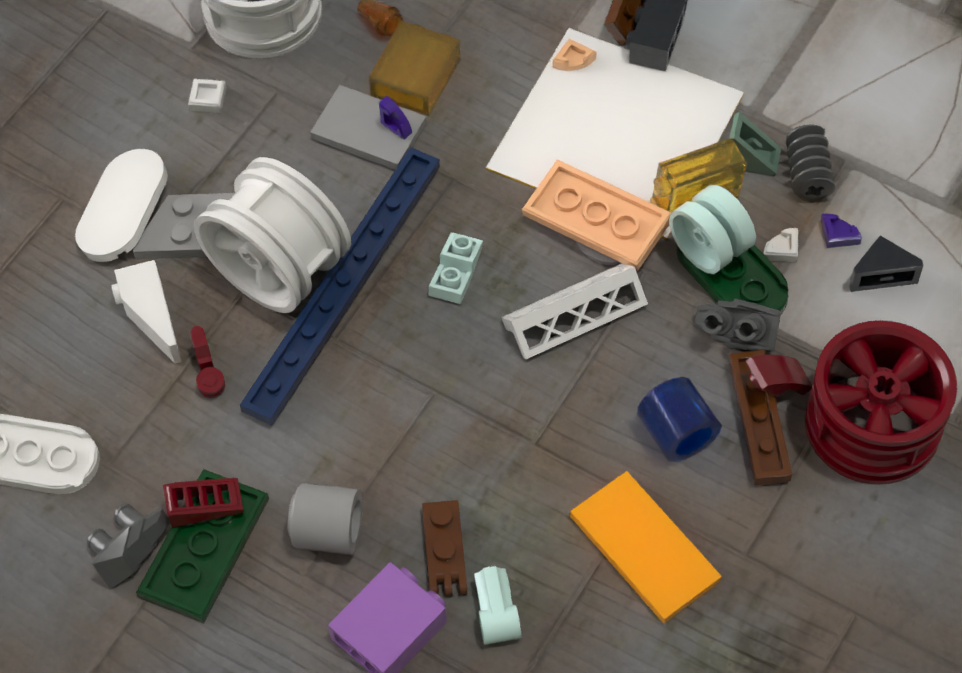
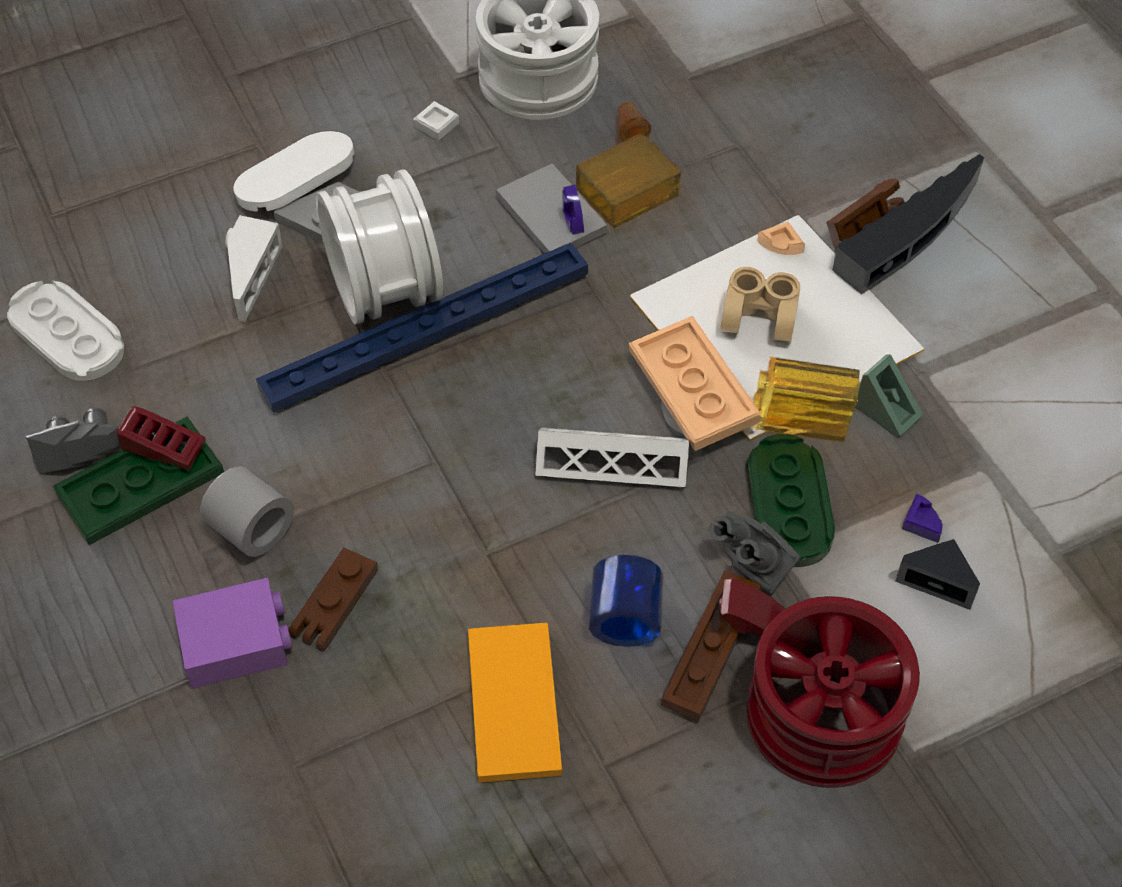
camera: 30 degrees right, 5 degrees down
dark red piece [190,326,225,398] -> none
light aqua slope [428,232,483,304] -> none
light aqua piece [474,566,522,645] -> none
light aqua wheel [669,185,756,274] -> none
white tile [763,228,798,263] -> none
dark grey piece [785,124,836,199] -> none
none -> tan piece [721,267,800,342]

